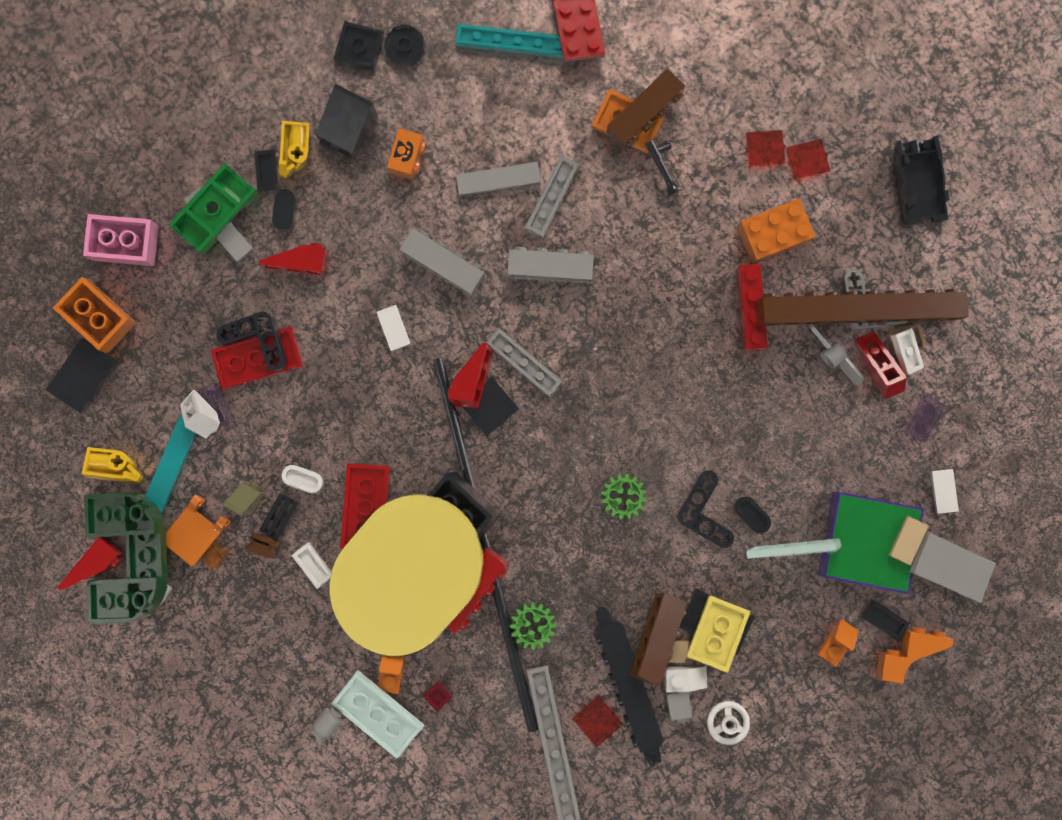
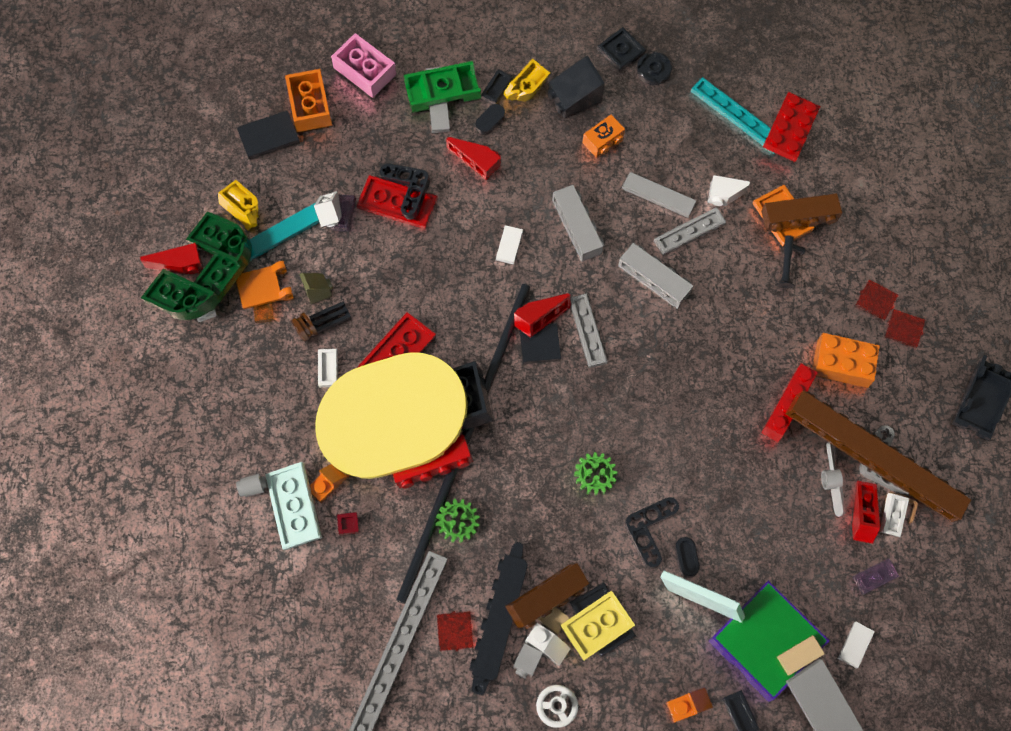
camera: 30 degrees right, 15 degrees down
white tile [282,465,324,493] -> none
none -> white slope [708,175,750,206]

